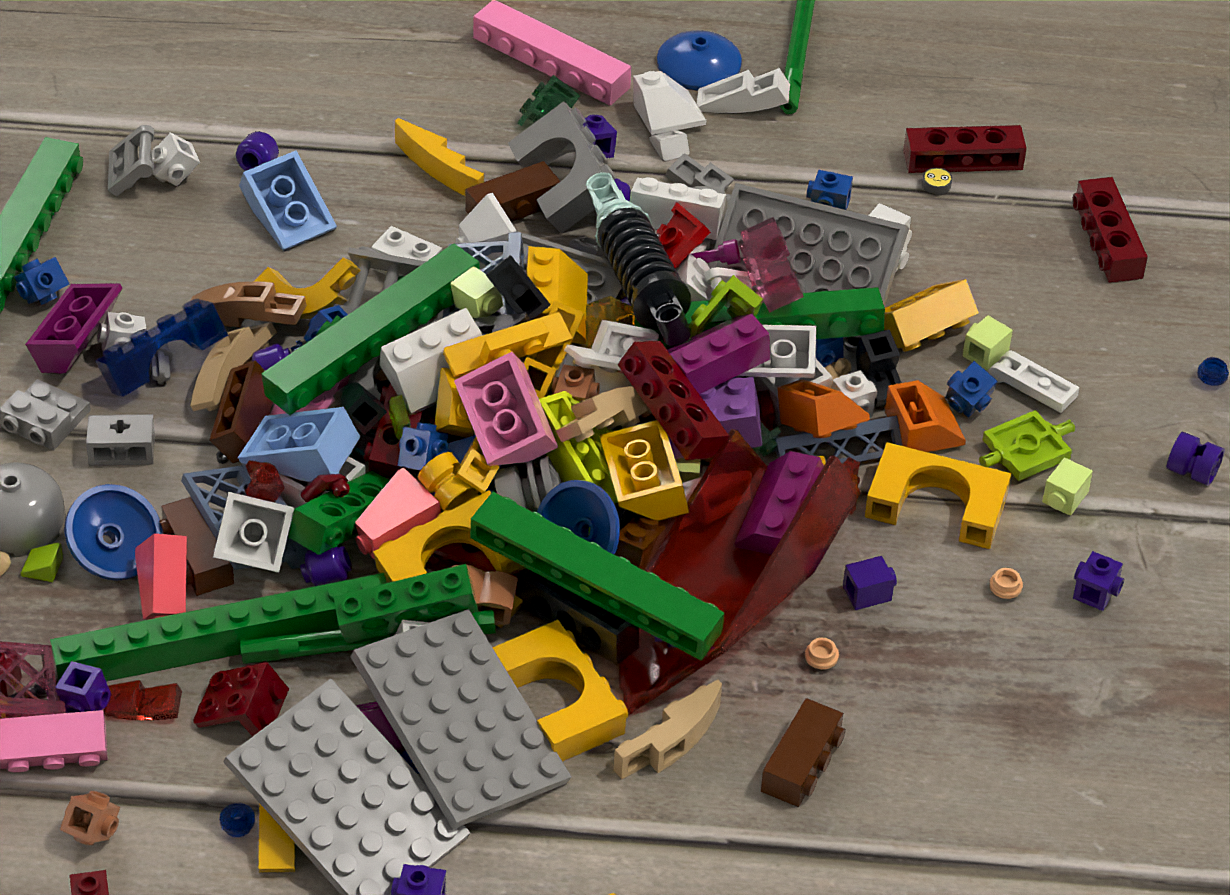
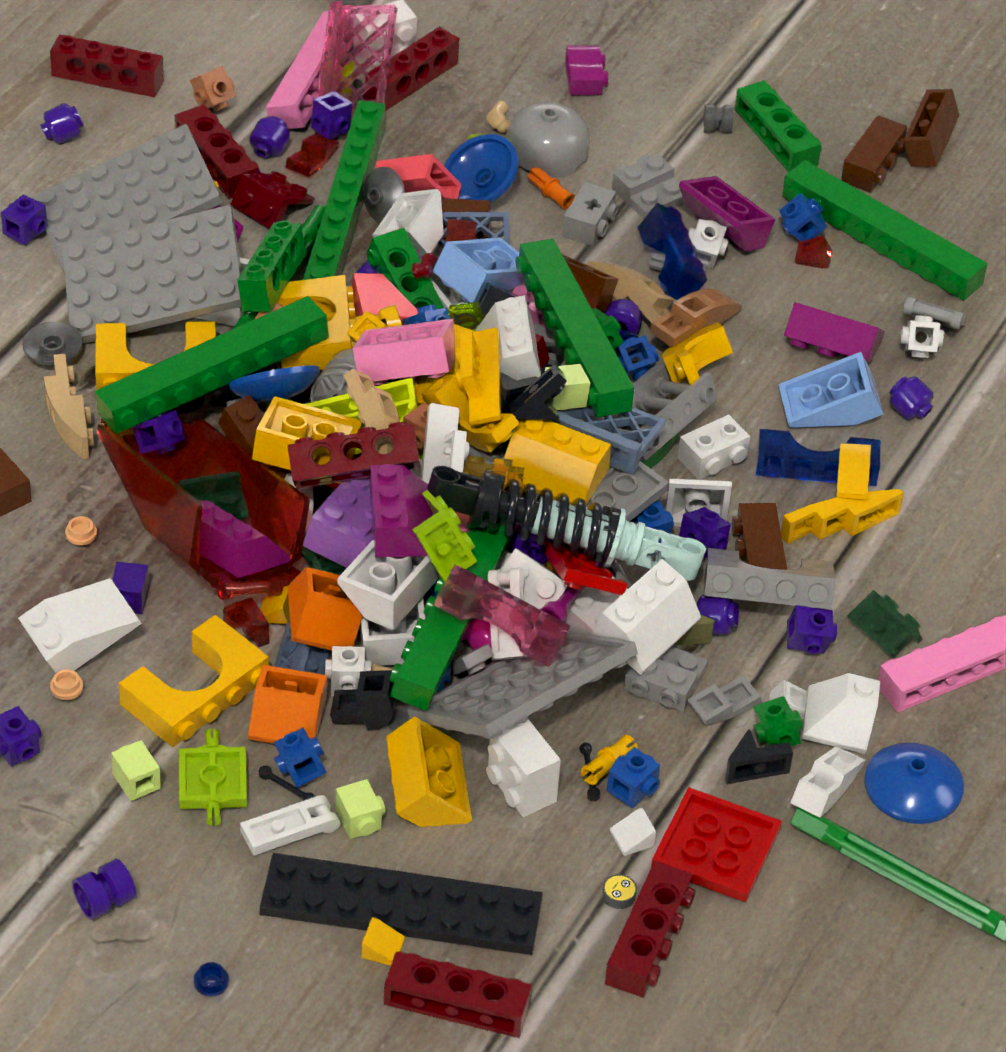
camera: 115 degrees right, 0 degrees up
none -> white slope [18,578,142,673]
none -> flat silver dish [22,322,83,365]
none -> dark red brick [175,104,260,200]
none -> clear green bracket [178,471,248,520]
none -> dark purple head [249,116,290,159]
none -> black hinge [259,766,315,801]
none -> black plate [260,853,543,955]
none -> yellow slope [361,917,405,966]
none -> flat silver dish [364,167,405,223]
none -> orange axle [527,167,575,210]
none -> white slope [610,808,656,856]
none -> red plate [651,787,782,902]
none -> dark purple brick [679,507,731,558]
none -> black slope [725,729,793,784]
none -> green brick [753,696,803,747]
none -> clear blue arch [755,429,880,487]
none -> magenta slope [784,302,885,363]
none -> clear red slope [795,236,832,269]
none -> yellow slope [836,443,871,499]

